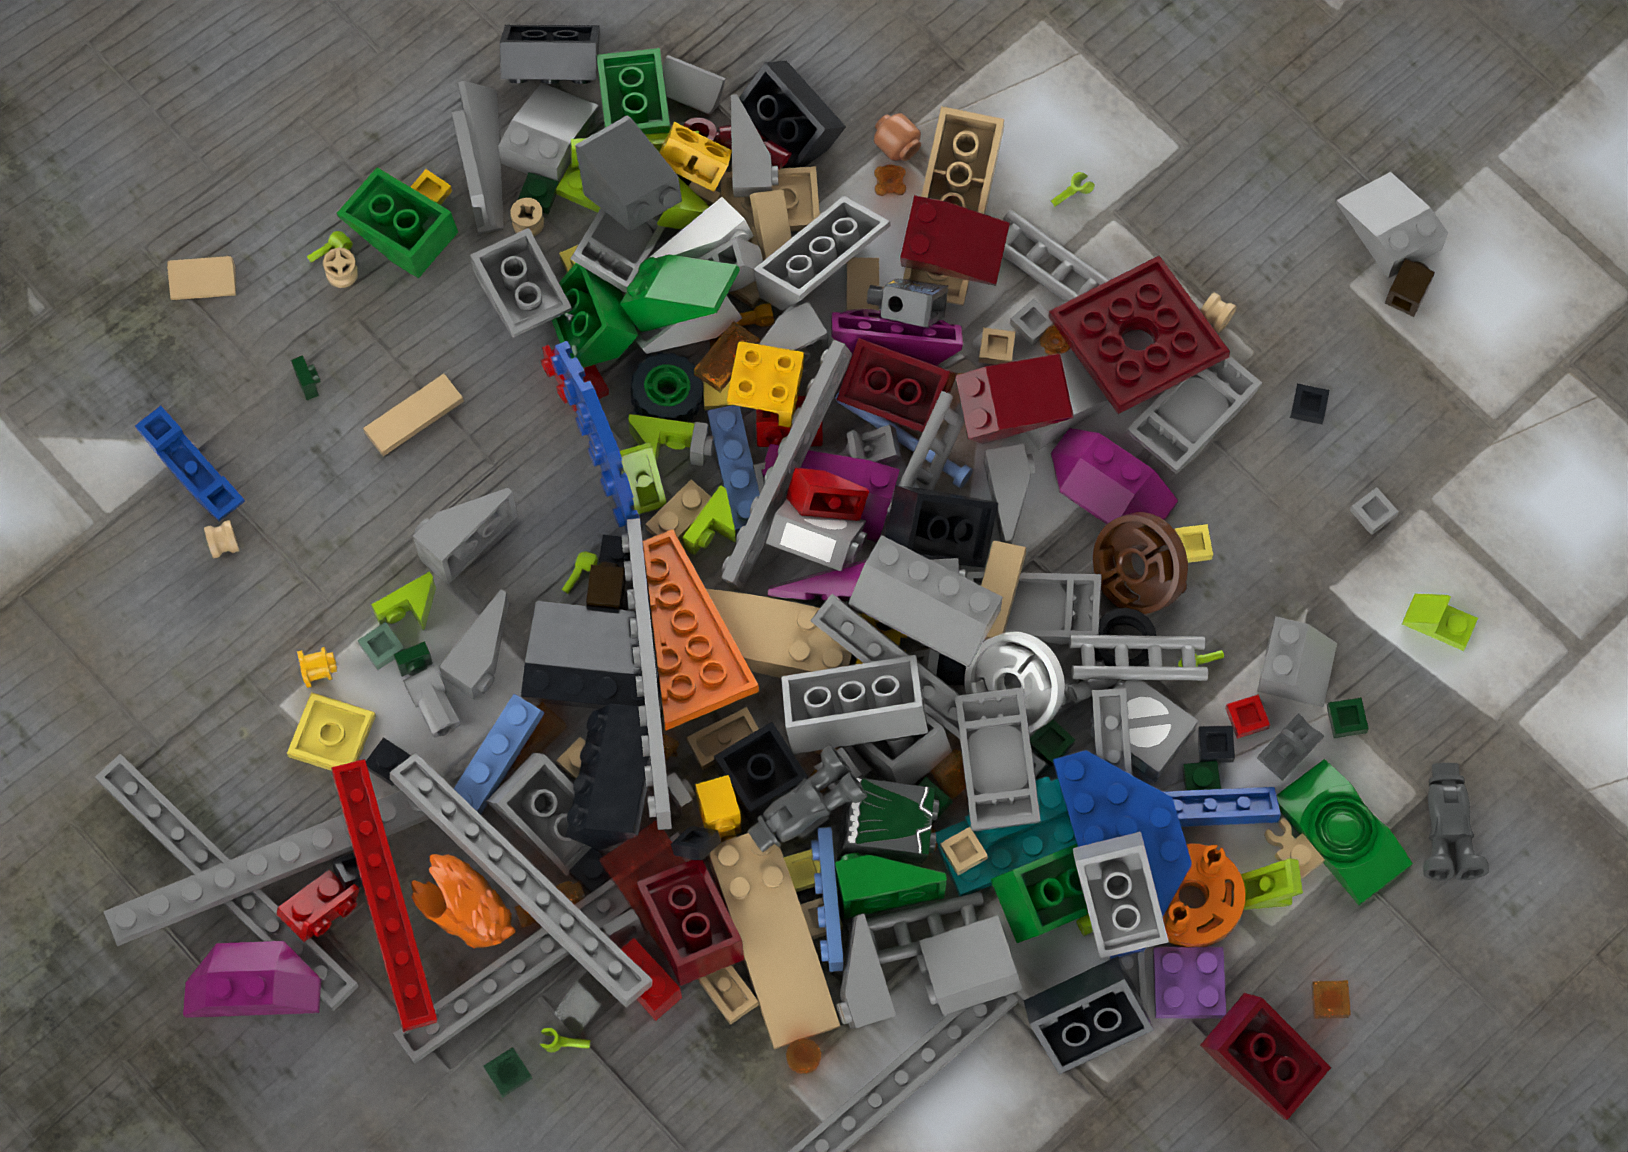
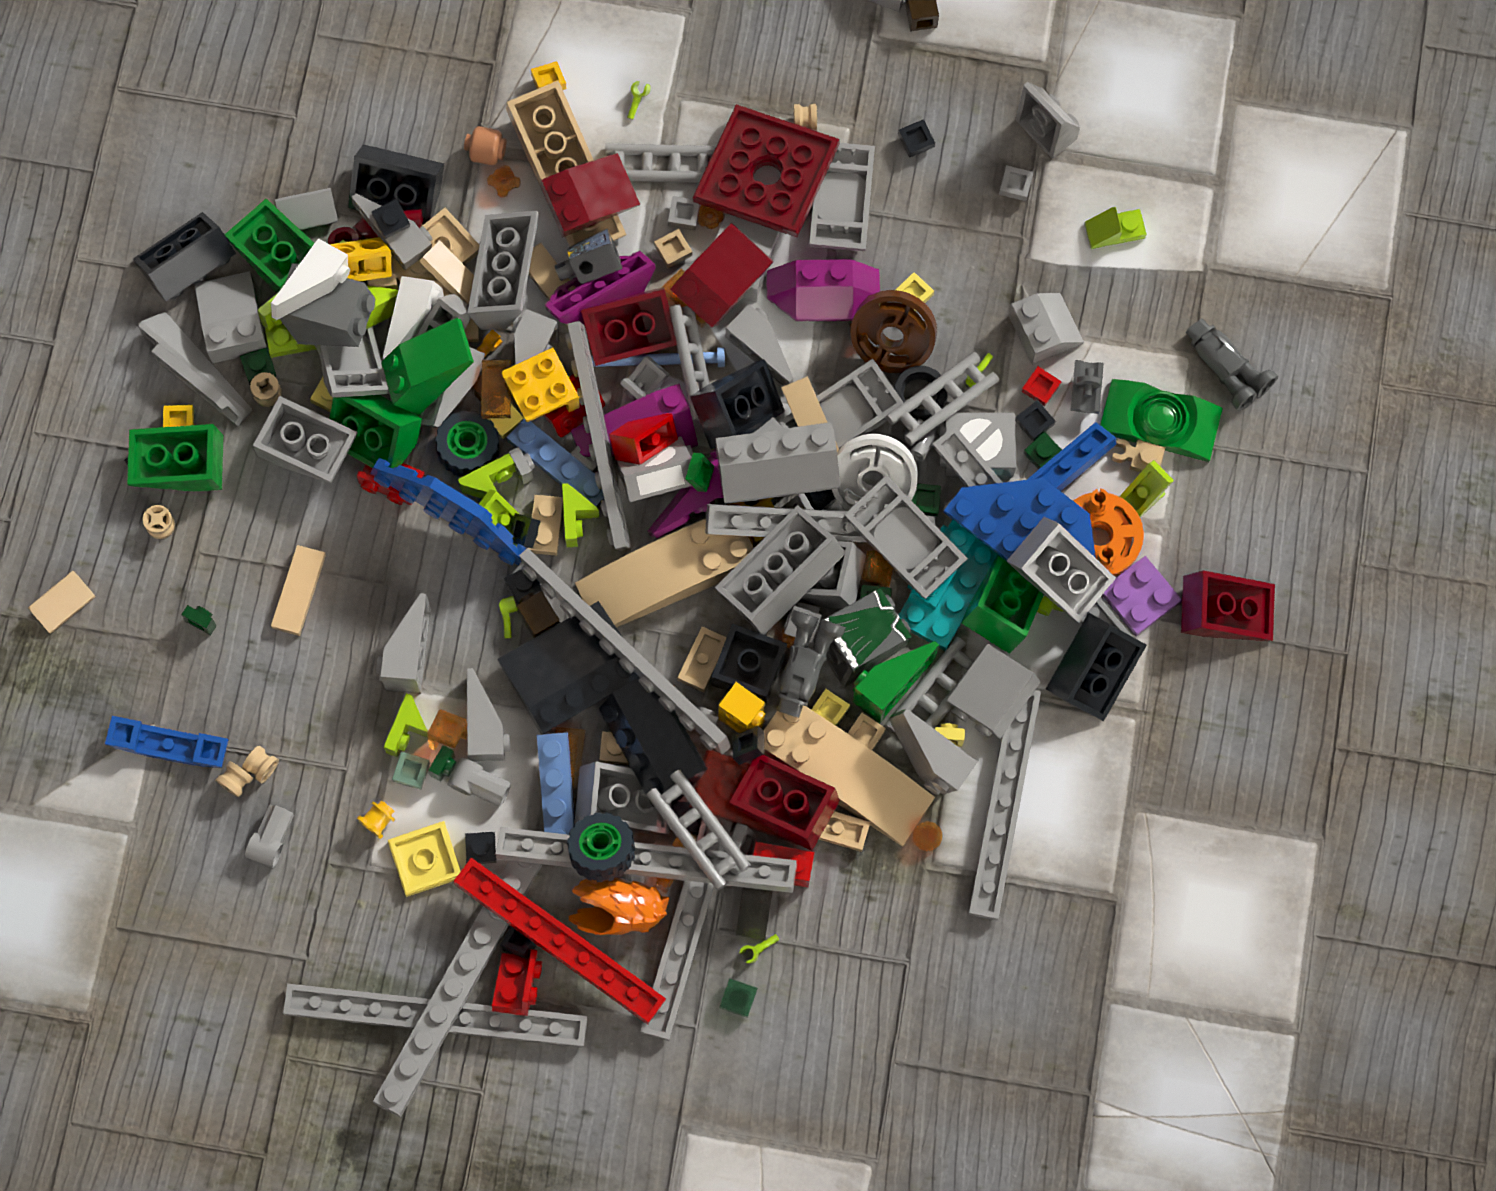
camera: 40 degrees left, 5 degrees up
magenta wedge [183,941,321,1018] -> none
lime hand [307,231,353,263] -> none
orange wing [642,529,759,731] -> none
medium blue plate [811,827,843,972] -> none
tan plate [940,827,988,876] -> none
clear orange plate [1311,980,1351,1019] -> none
dark green plate [1327,697,1369,738] -> none
none -> tan wheel [242,746,279,783]
none -> light grey piece [245,804,294,868]
none -> white slope [271,239,350,320]
none -> black plate [371,199,410,239]
none -> clear orange panel [427,709,467,750]
none -> black plate [510,513,540,549]
none -> yellow plate [531,61,567,90]
none -> black wheel [567,812,635,882]
none -> light grey bar [646,770,751,891]
none -> green tile [685,453,715,492]
none -> light yellow plate [935,723,965,747]
none -> light grey slope [1015,82,1080,159]

